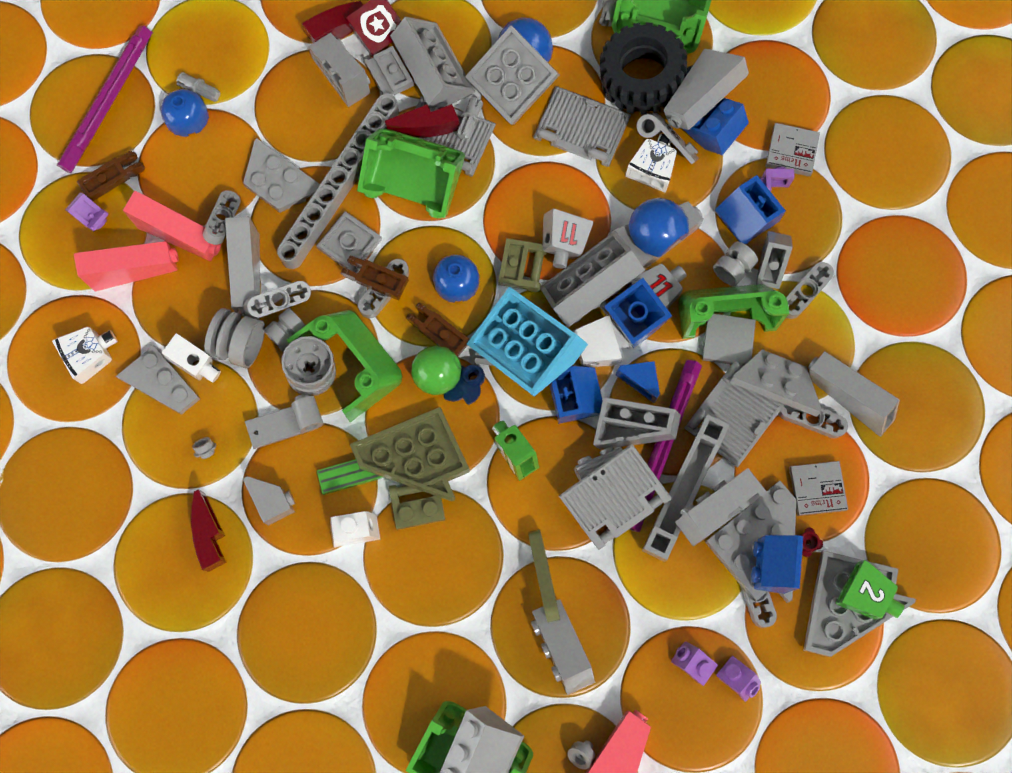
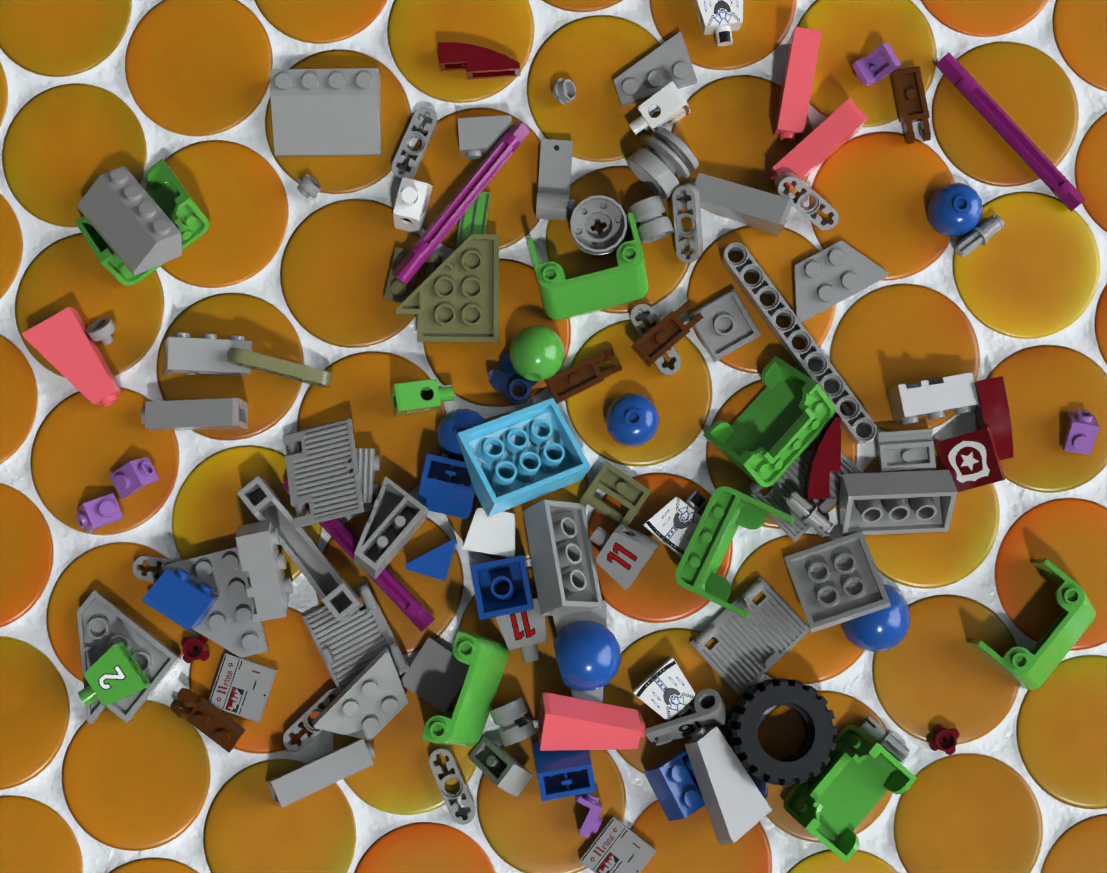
camera: 115 degrees right, 10 degrees up
none -> light grey slope [141,398,248,431]
none -> reddish brown hinge [170,688,245,753]
none -> light grey slope [270,68,381,157]
none -> light grey plate [297,174,322,199]
none -> light grey beam [392,107,438,181]
none -> magenta piece [392,121,530,285]
none -> blue cylinder [437,409,486,462]
none -> coral slope [537,693,645,751]
none -> white torso [643,491,707,558]
none -> bright green windscreen [675,486,795,620]

